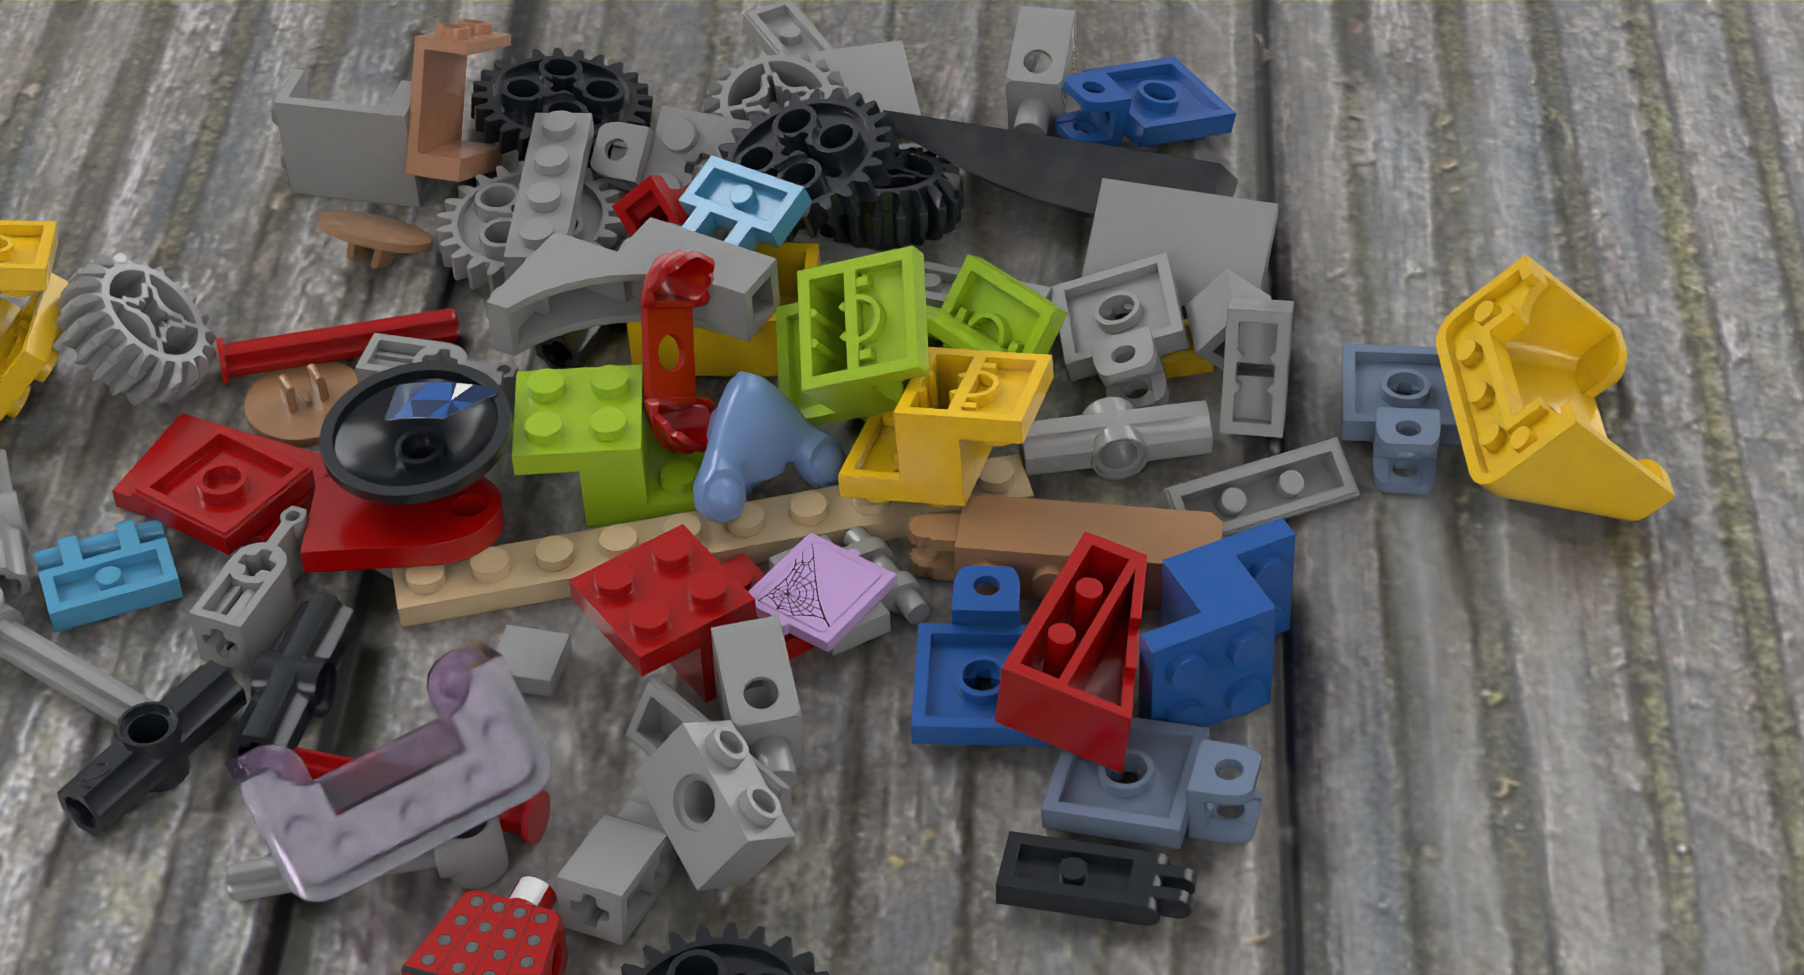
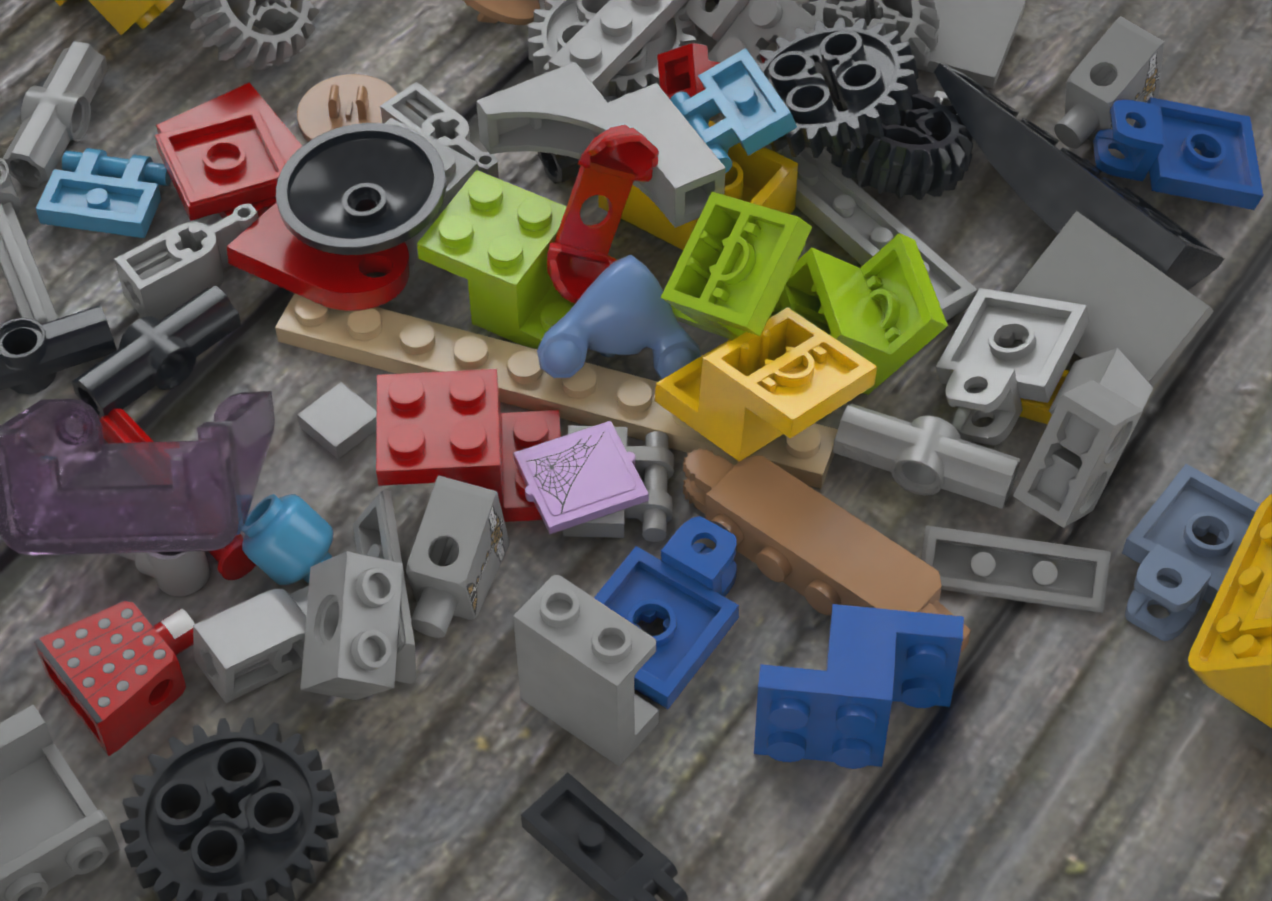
camera: 30 degrees right, 10 degrees up
red axle [216,308,460,385] -> none
sticker [385,382,498,420] -> none
red wedge [995,531,1147,773] -> none
sand blue plate [1041,717,1263,849] -> none
none -> dark azure head [241,494,334,585]
none -> light grey panel [513,575,659,767]

